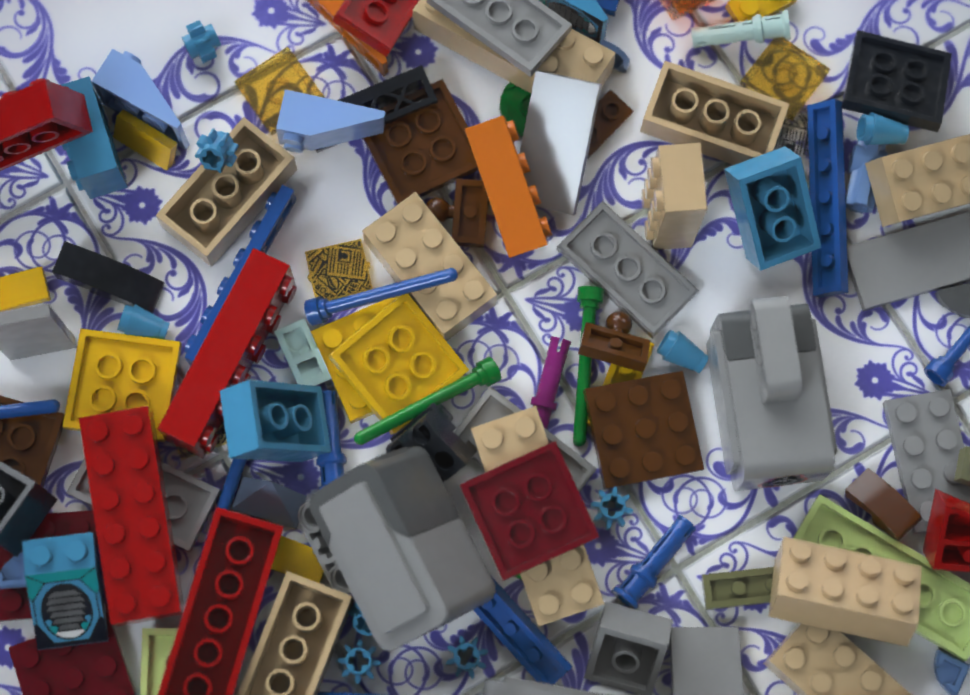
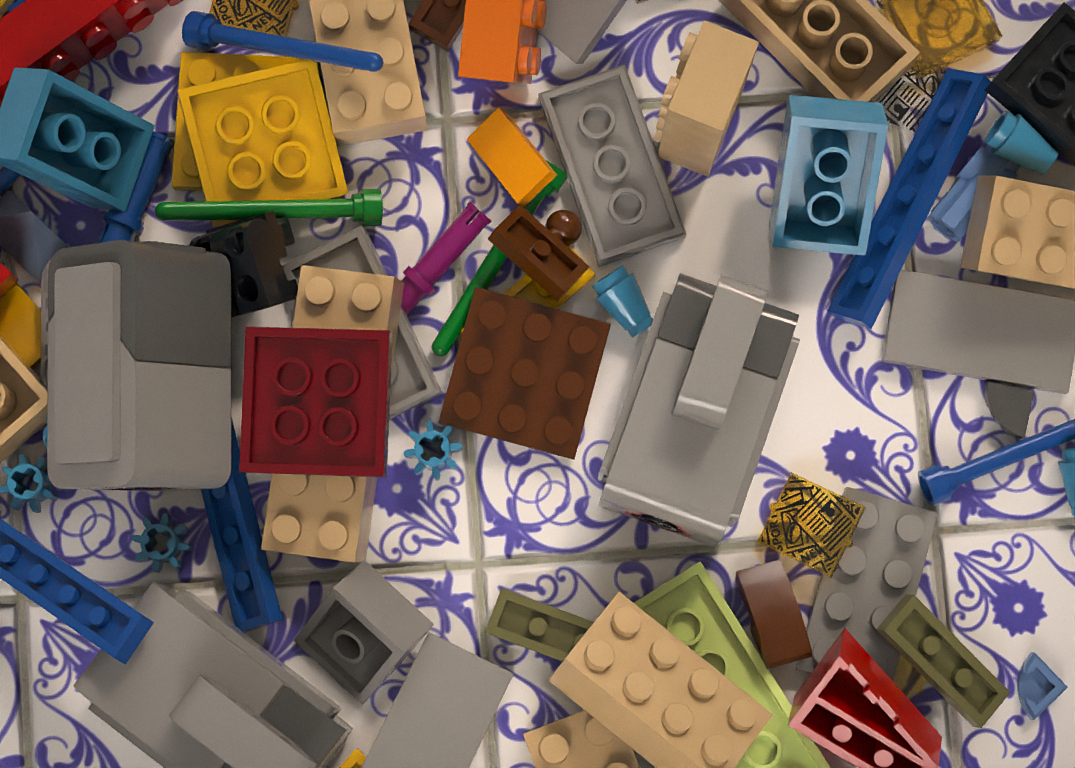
camera: 30 degrees right, 5 degrees up
light aqua slope [274,318,332,386] -> none
blue pin [611,515,696,609] -> none
none -> light orange tile [467,107,557,207]
none -> clear yellow piece [757,472,866,578]

